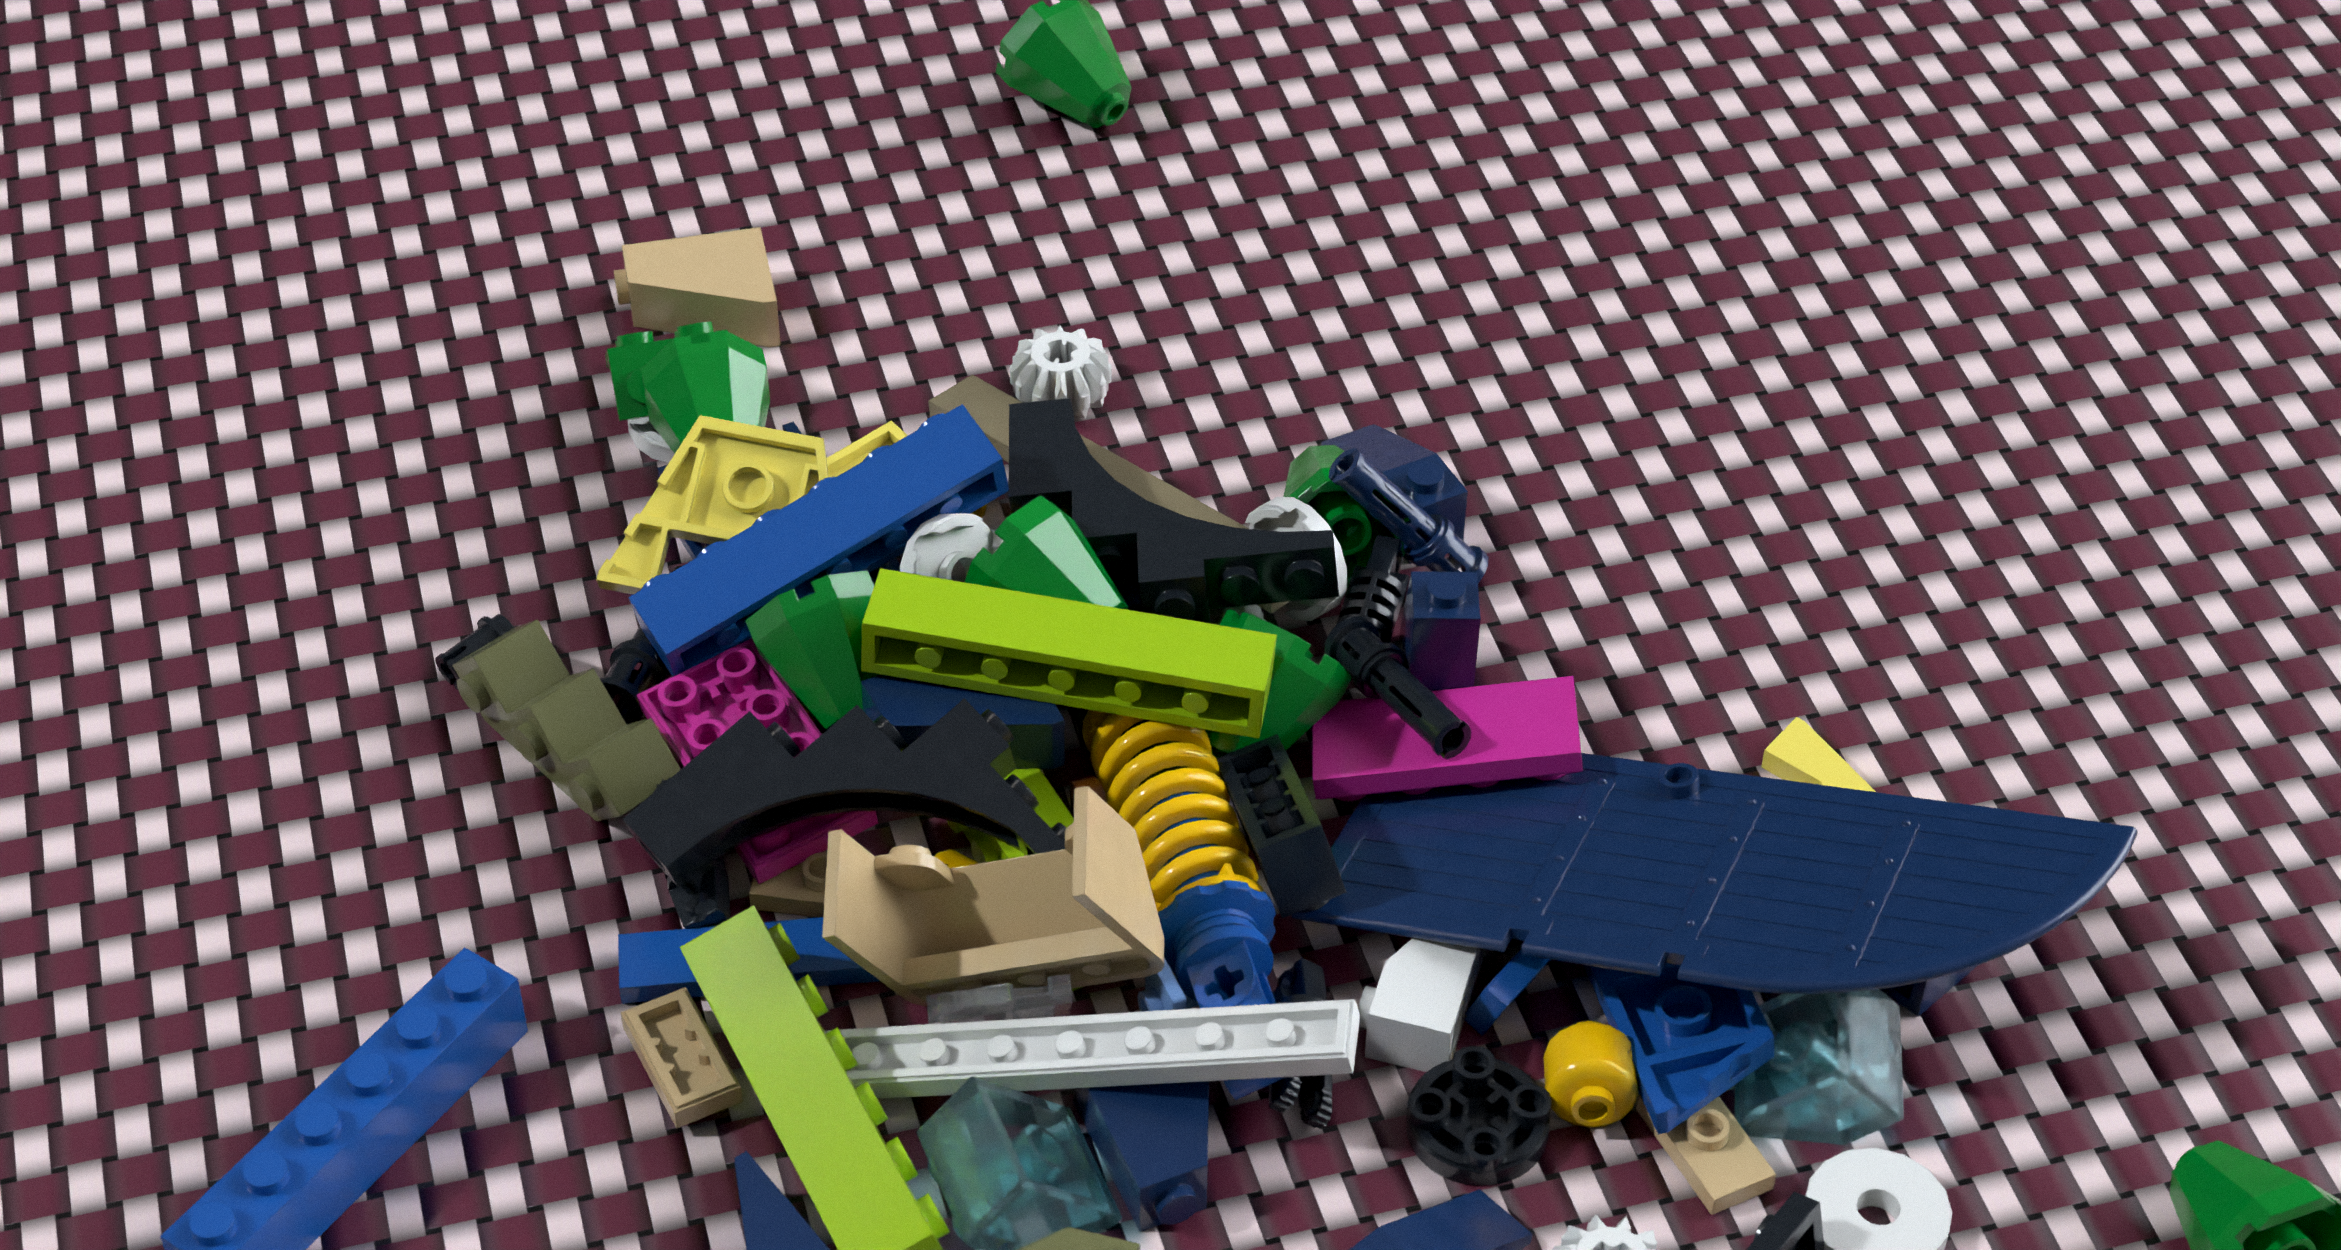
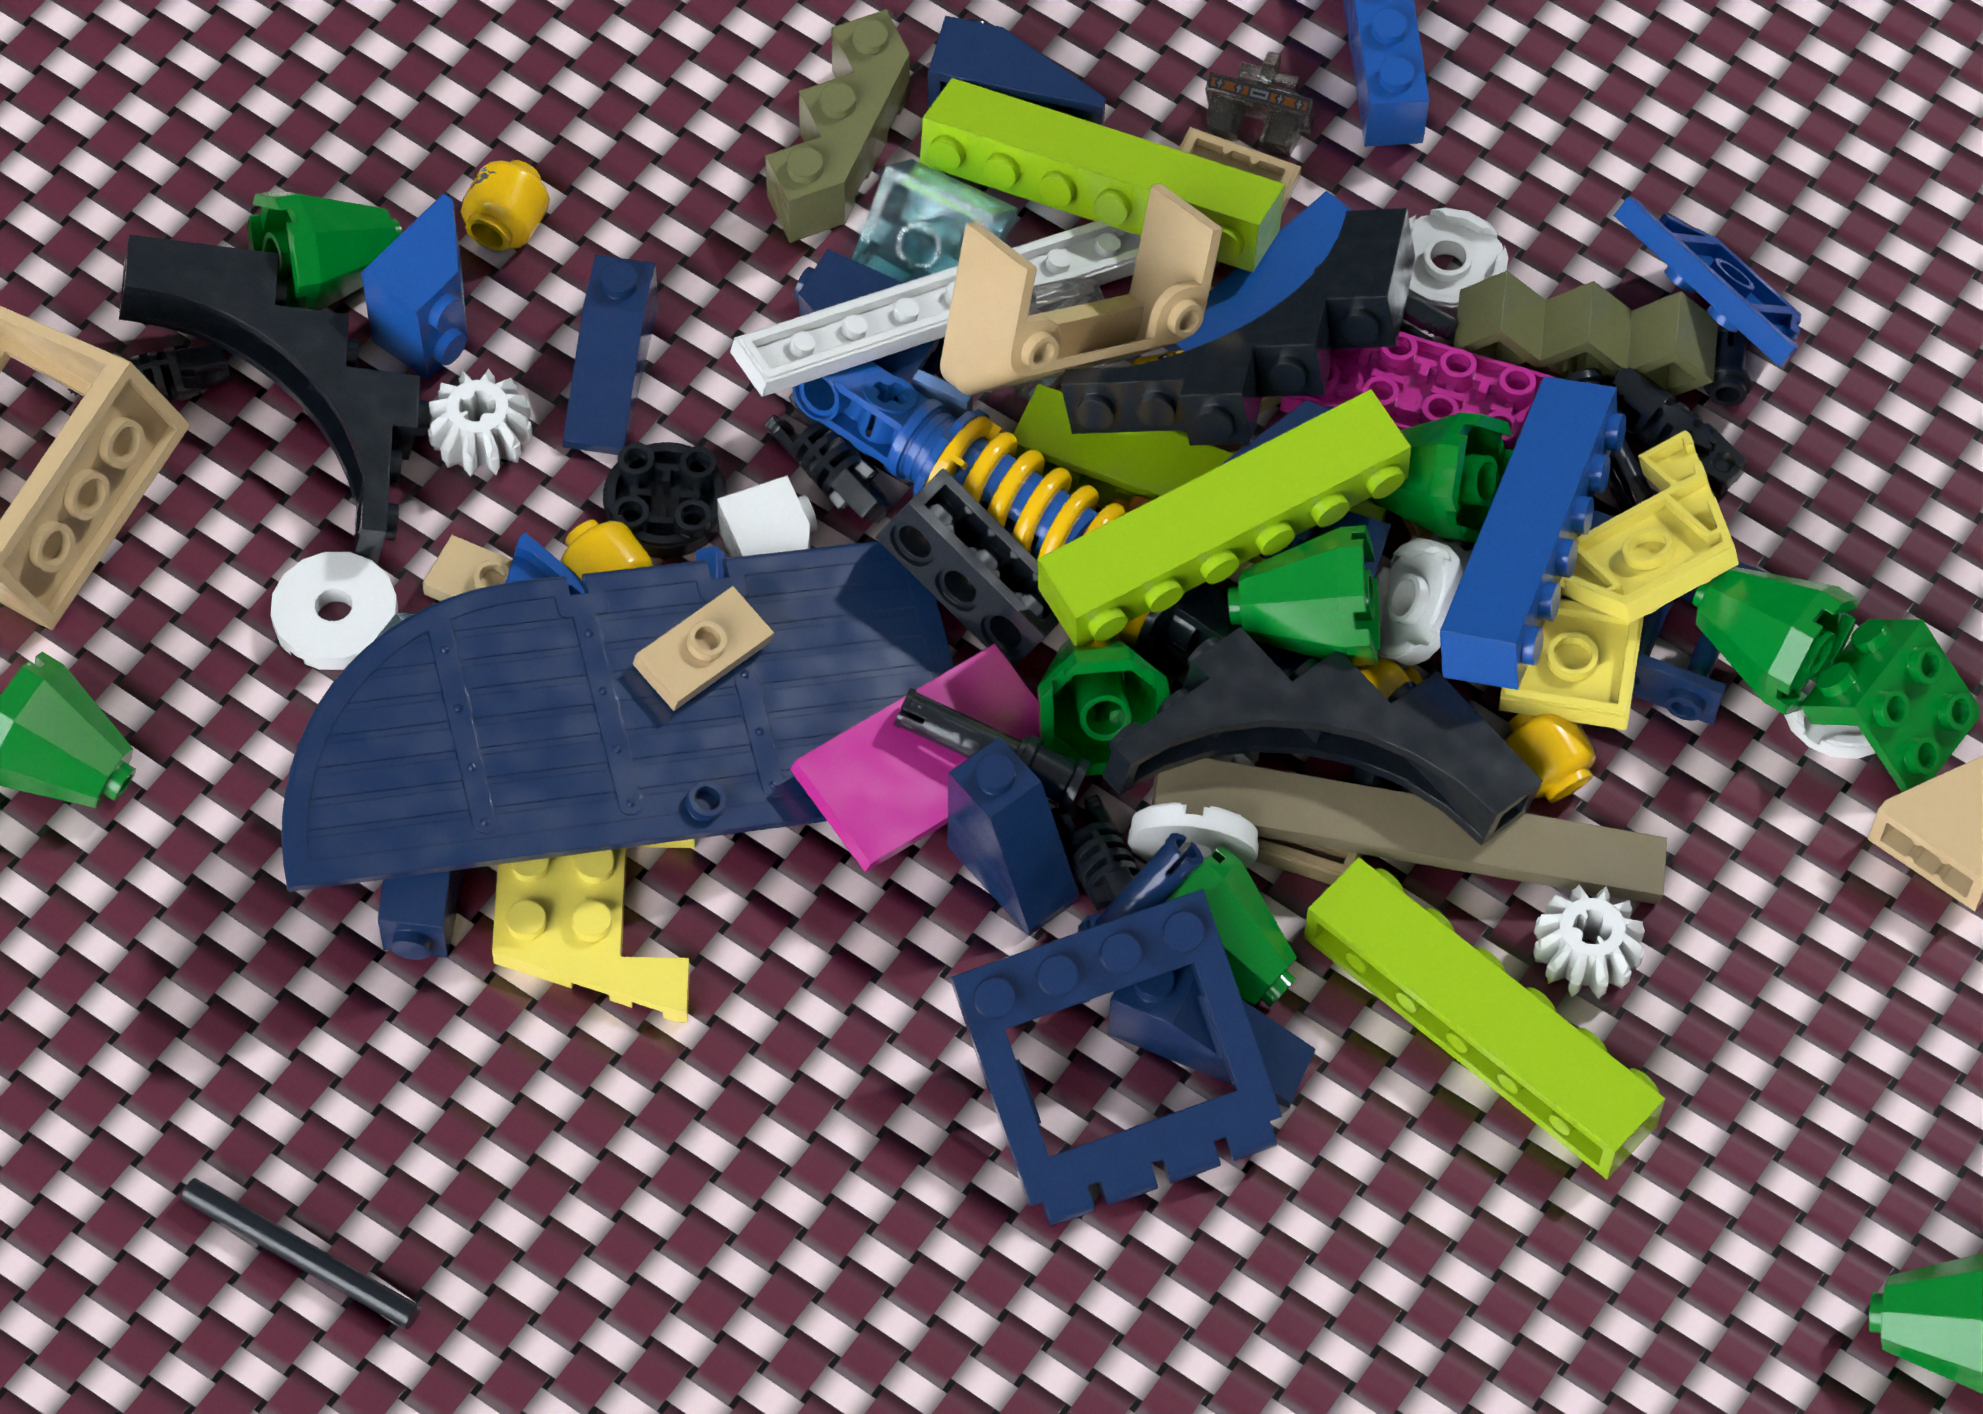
camera: 140 degrees right, 15 degrees up
none -> black bar [181,1178,421,1329]
none -> tan plate [632,586,774,711]
none -> dark blue hinge [949,889,1282,1227]
none -> clear smoke hips [1205,51,1315,157]
none -> lime brick [1304,857,1666,1180]
none -> white tile [1408,207,1508,318]
none -> black hinge [1612,367,1747,495]
none -> blue wing [1613,197,1802,367]

